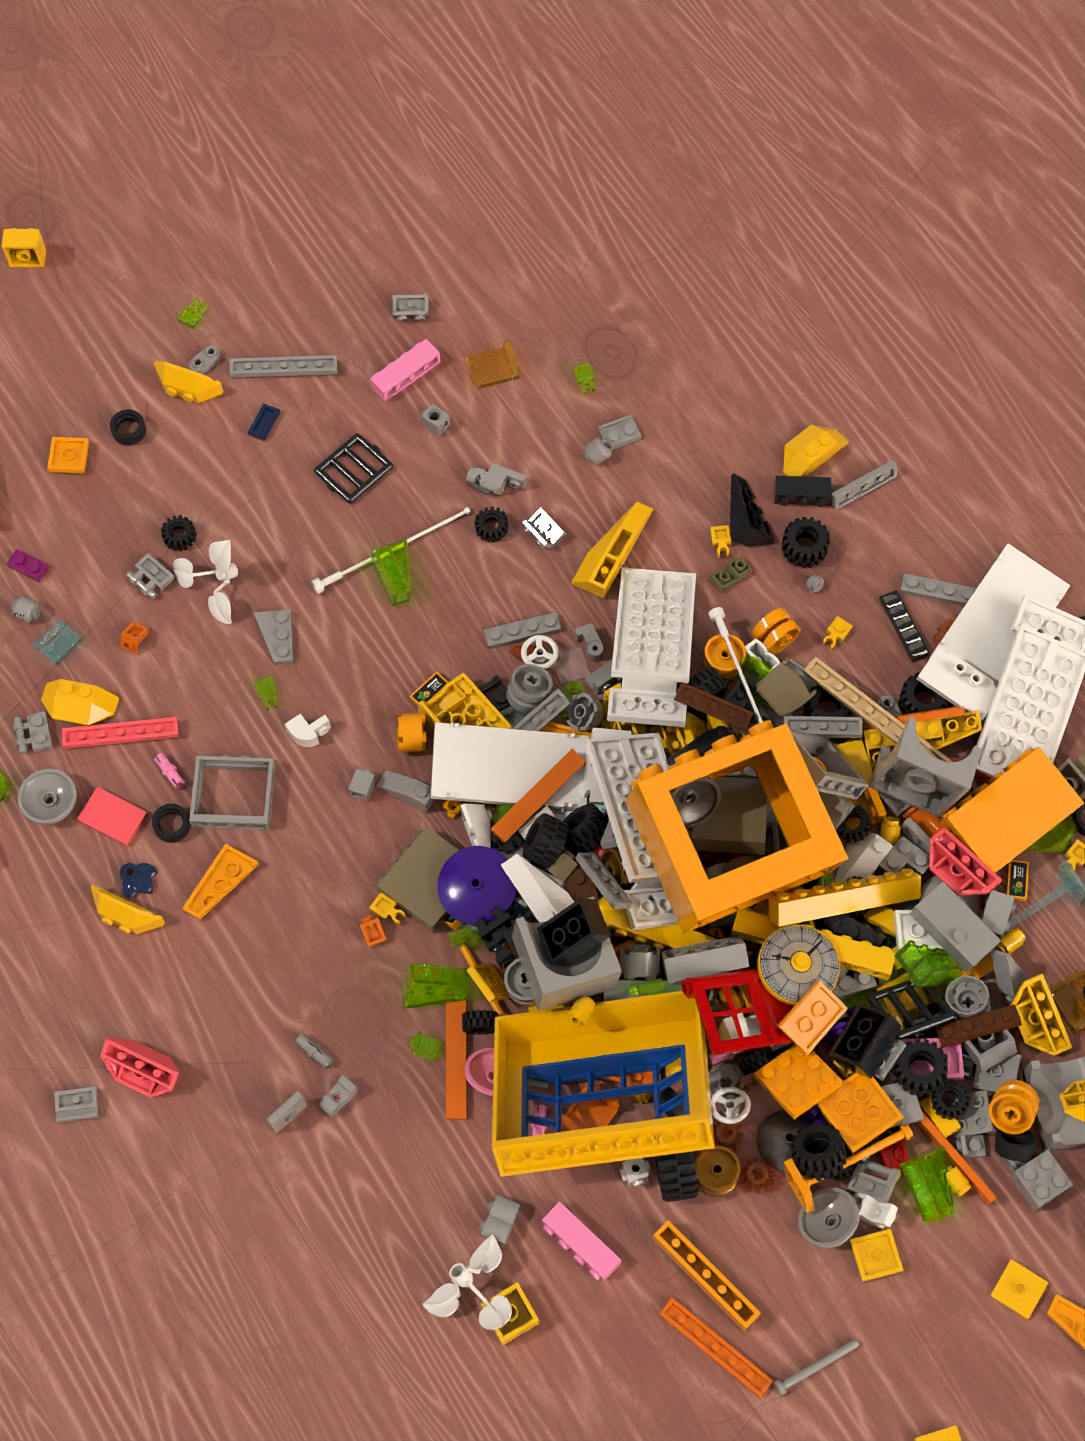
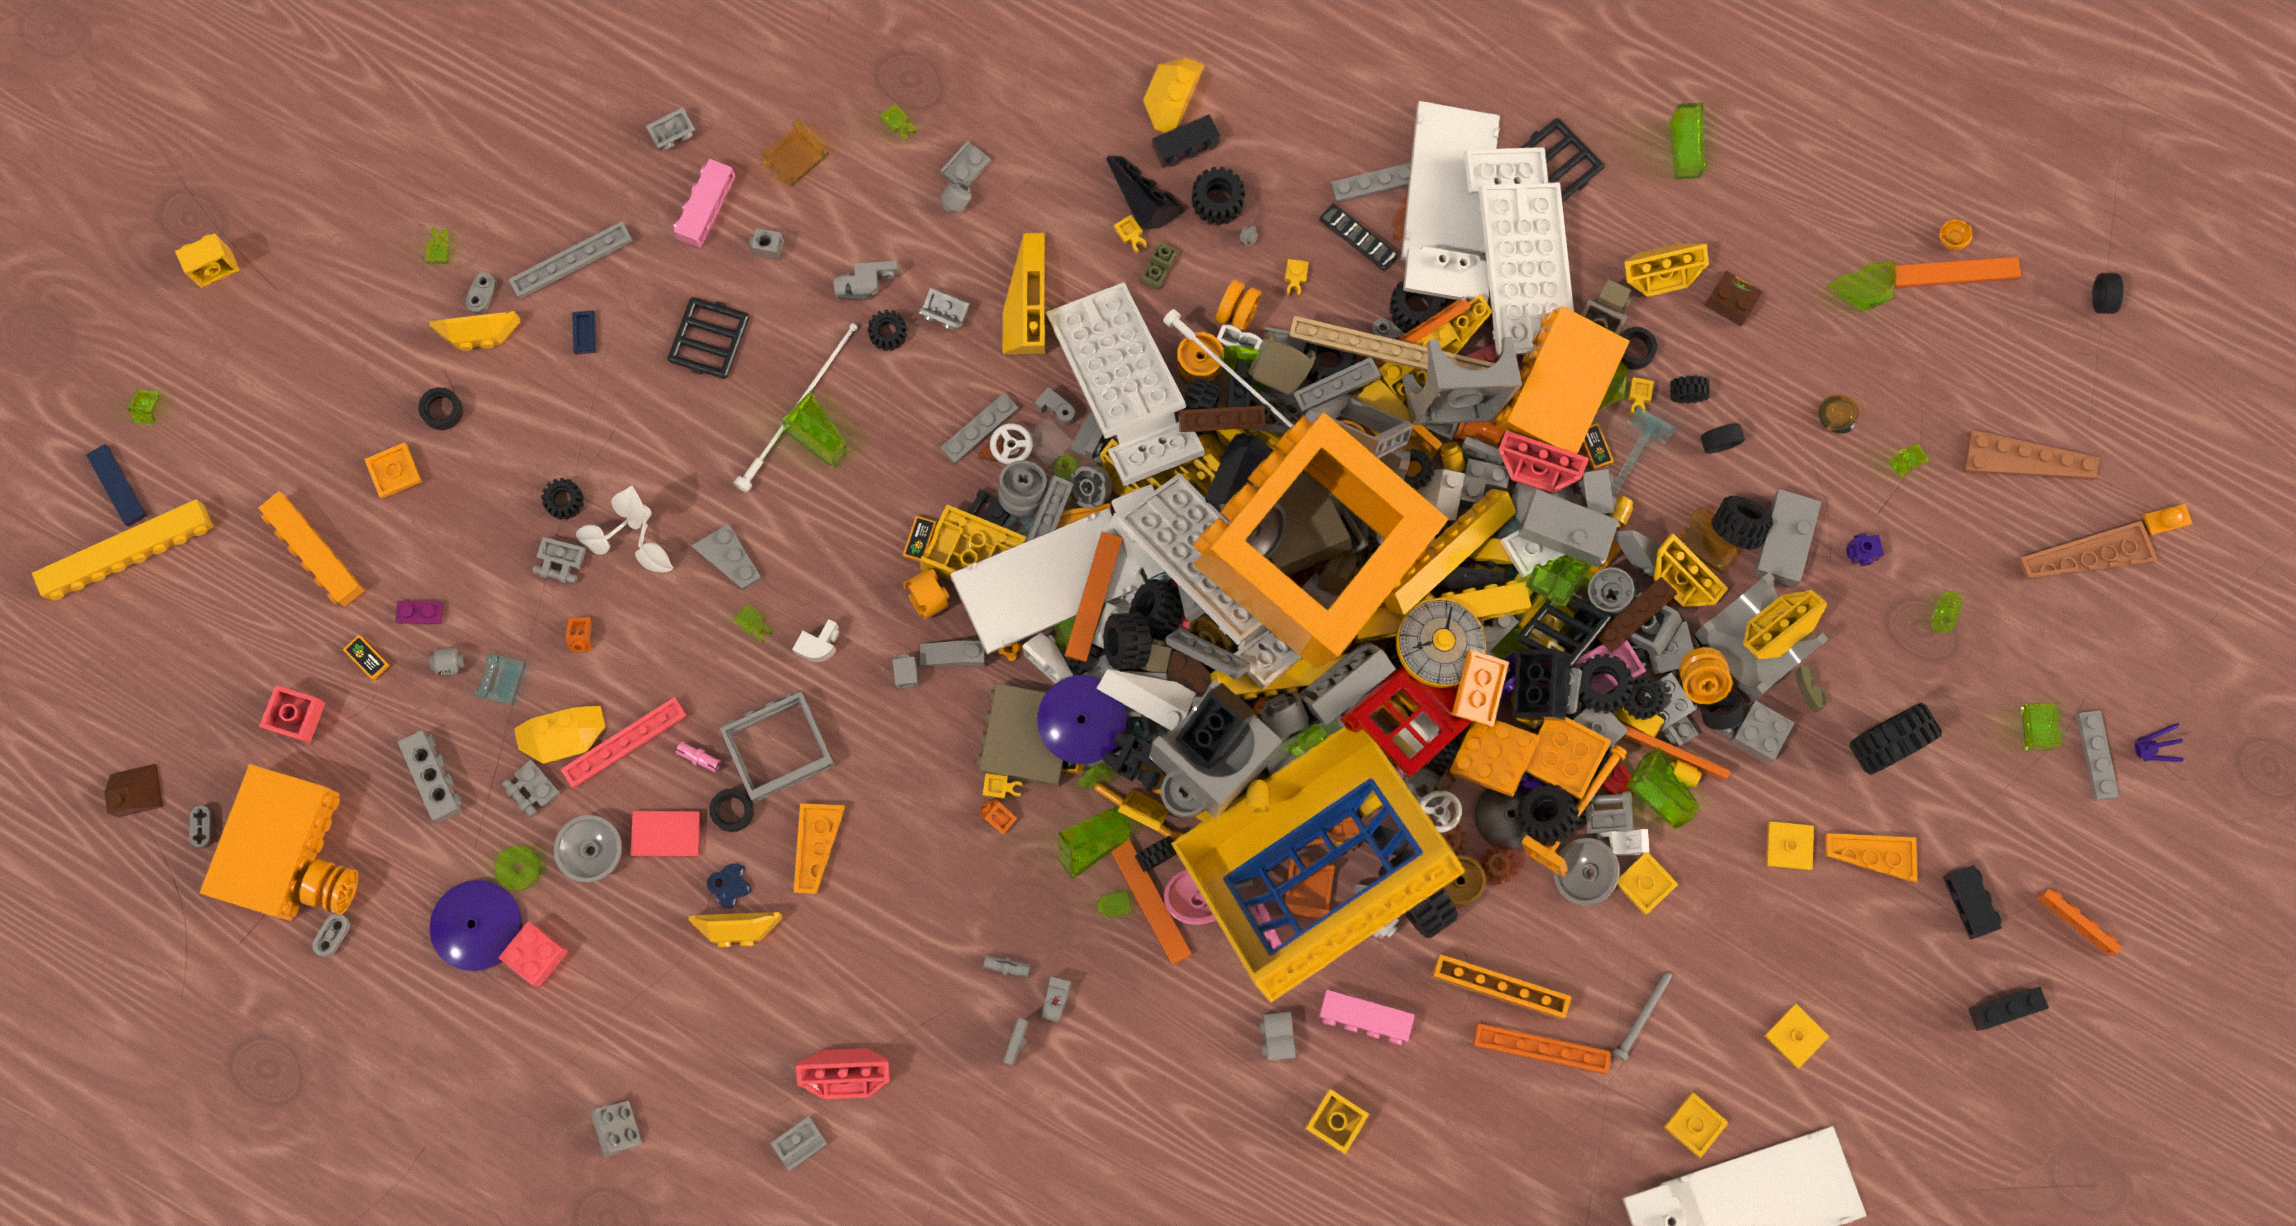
camera: 30 degrees left, 10 degrees up
white plant [422,1235,512,1330] -> none
light grey plate [831,460,897,510] -> none

